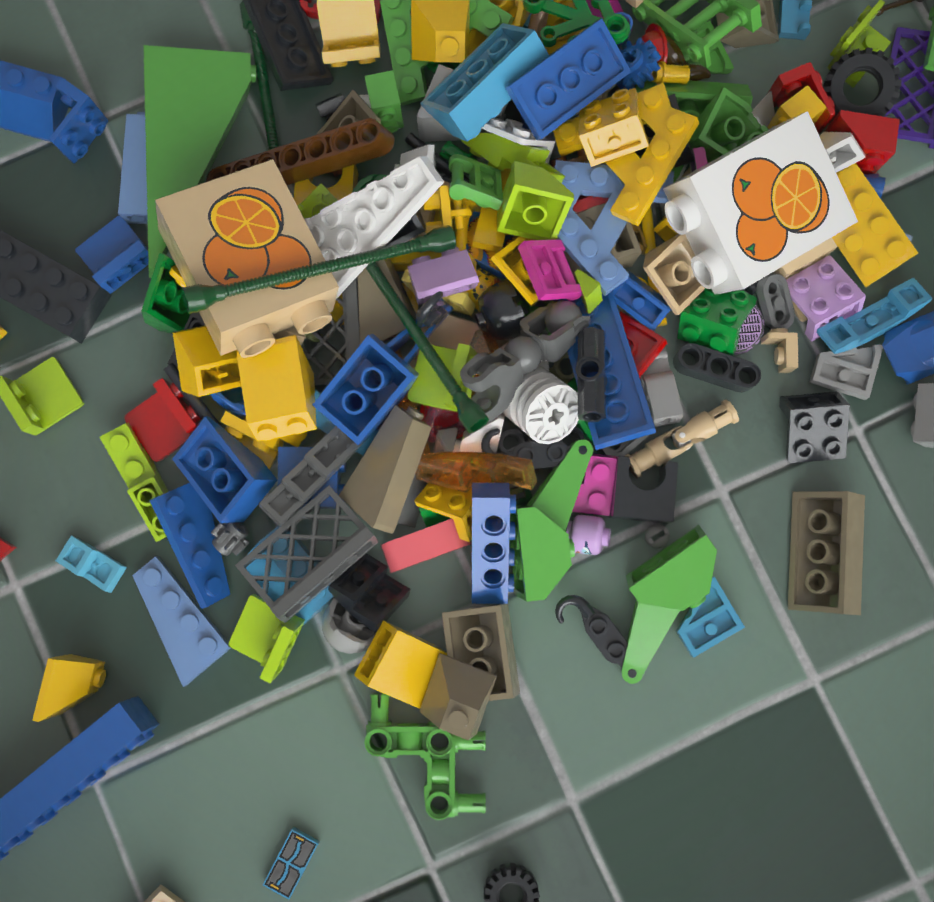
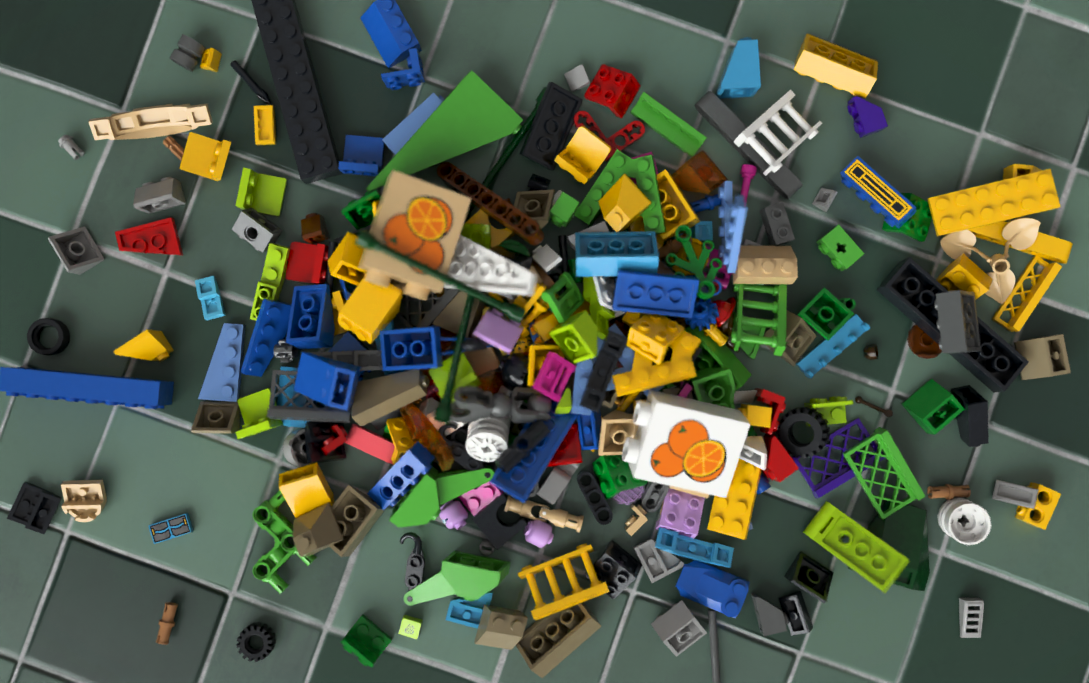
camera: 40 degrees right, 5 degrees up
none -> dark tan slope [191,401,240,434]
none -> brick [231,208,282,253]
none -> blue slope [294,352,361,411]
none -> reddish brown slope [301,213,330,244]
none -> red bracket [321,424,348,455]
none -> green bracket [341,614,392,668]
none -> slope [398,614,423,639]
none -> dark tan slope [474,604,528,650]
none -> yellow fence [518,543,609,620]
none -> lavender head [523,520,554,548]
none -> black slope [579,331,628,413]

